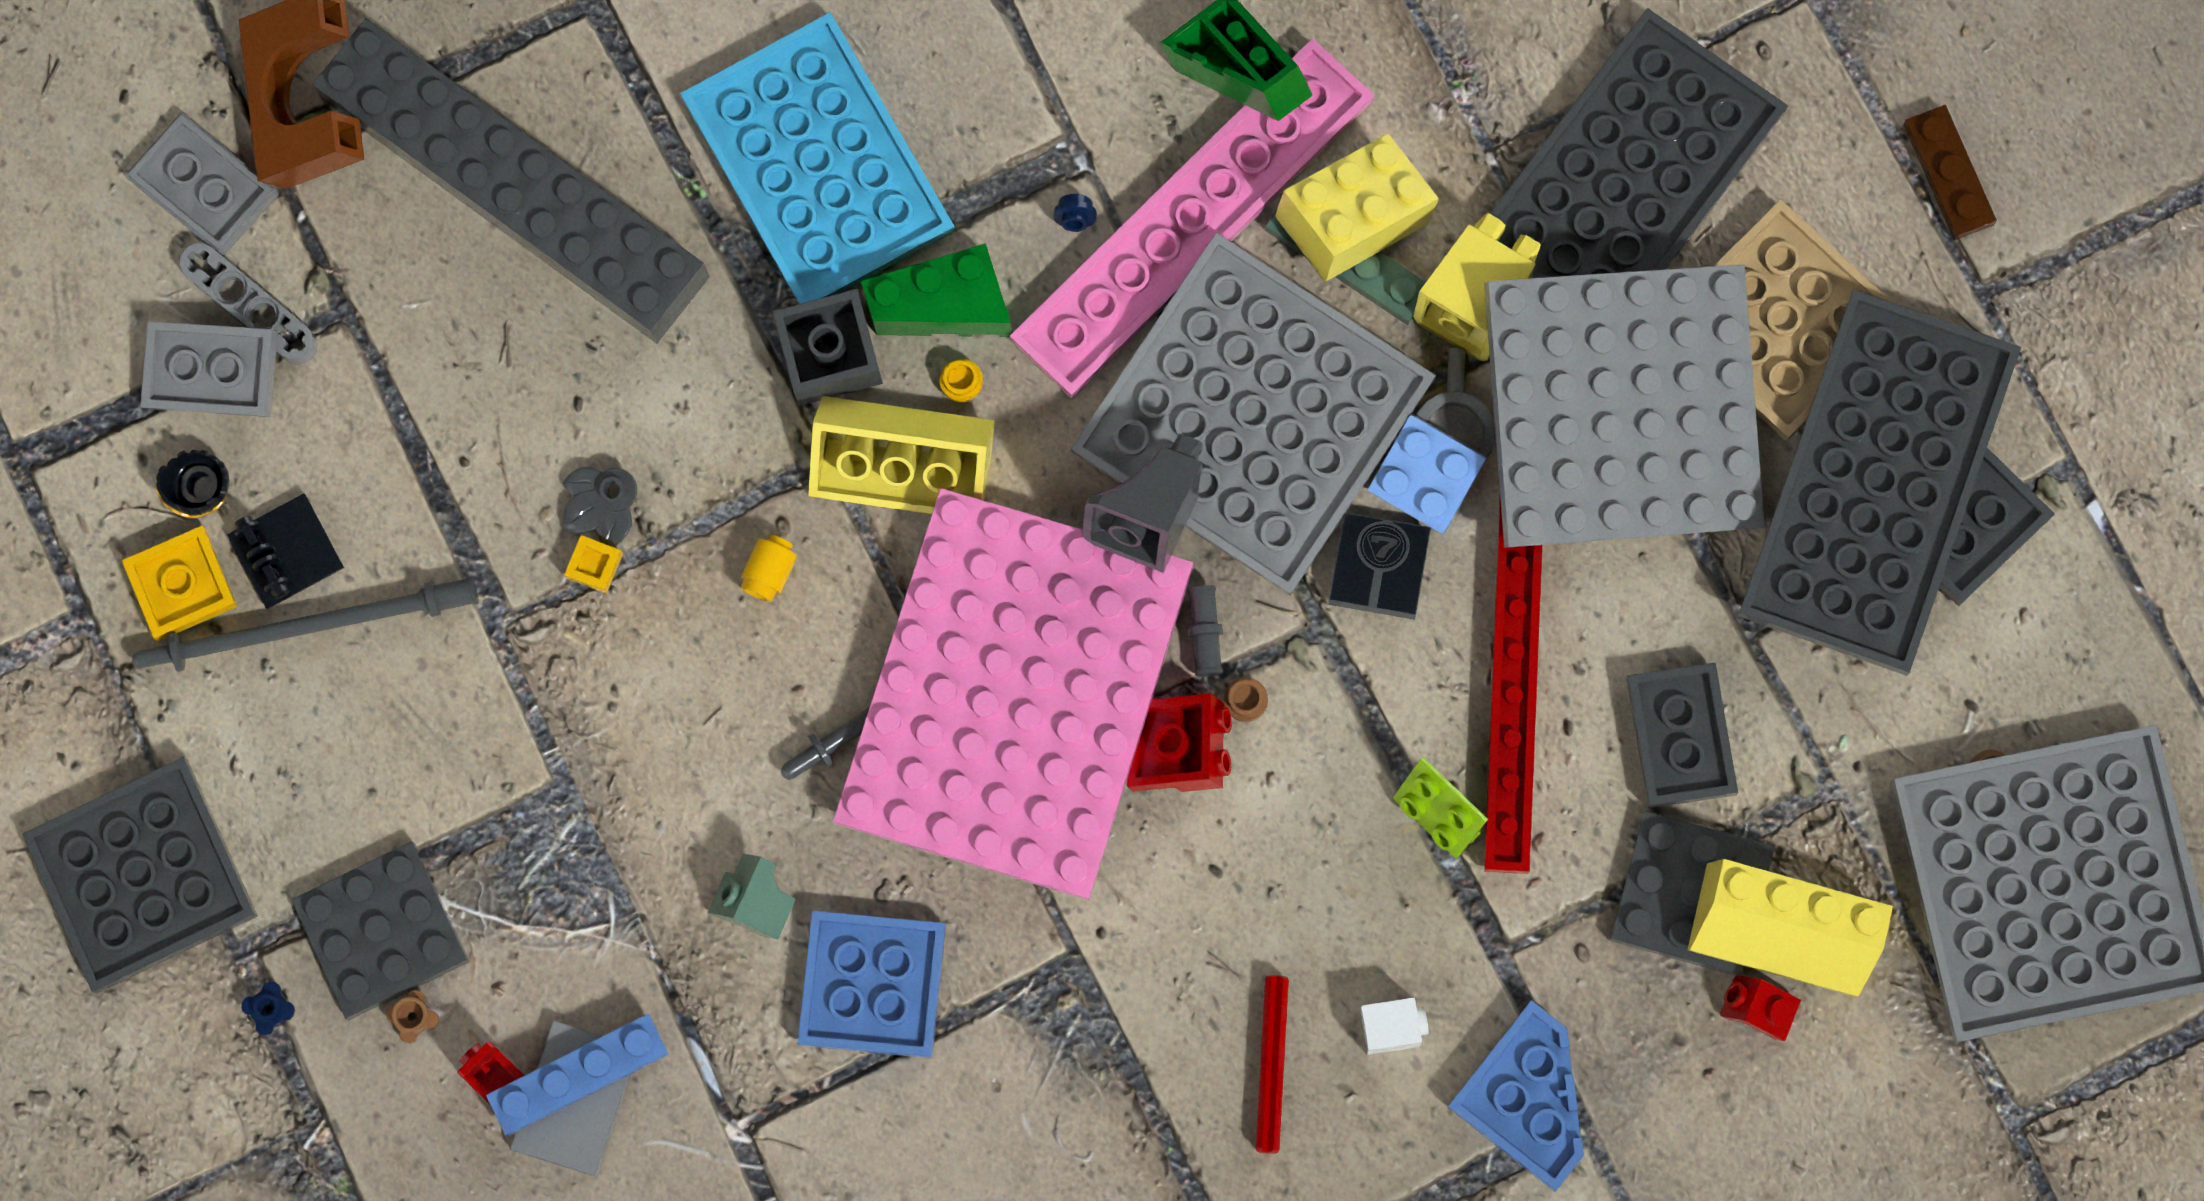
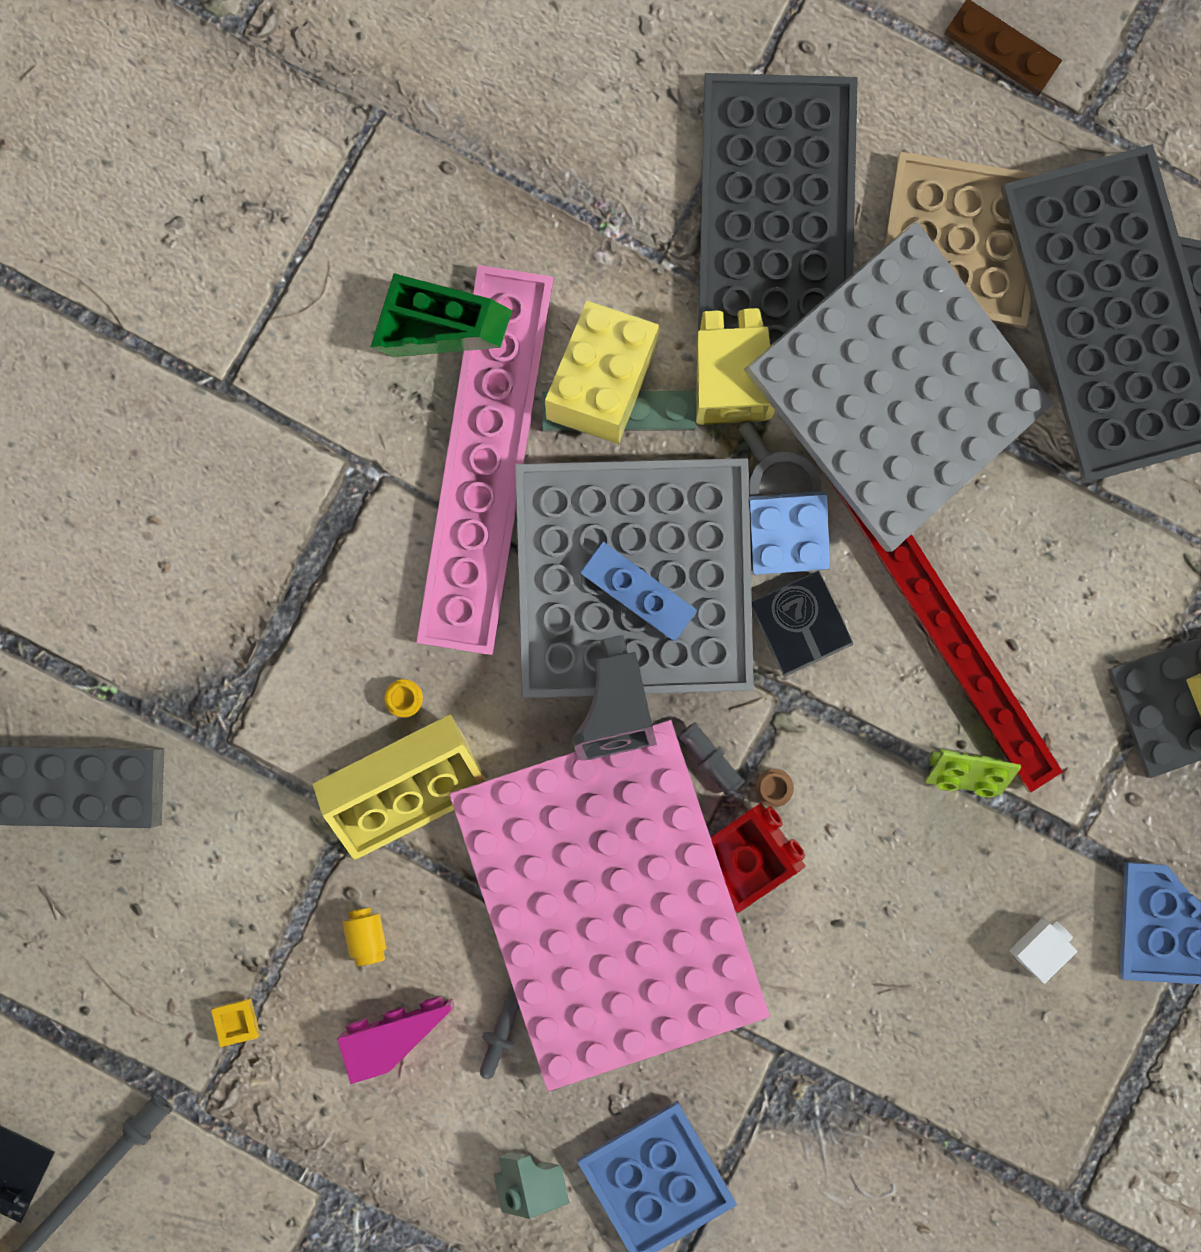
camera: 45 degrees left, 10 degrees up
dark grey plate [563,467,637,547] -> none
medium azure plate [680,12,955,304] -> none
dark grey brick [773,289,883,406] -> none
green wedge [861,243,1013,337] -> none
dark blue plate [1053,194,1097,232] -> none
red axle [1255,975,1289,1154] -> none
dark grey plate [1626,662,1738,808] -> none
none -> dark pink slope [337,996,454,1084]
none -> medium blue plate [580,541,698,642]

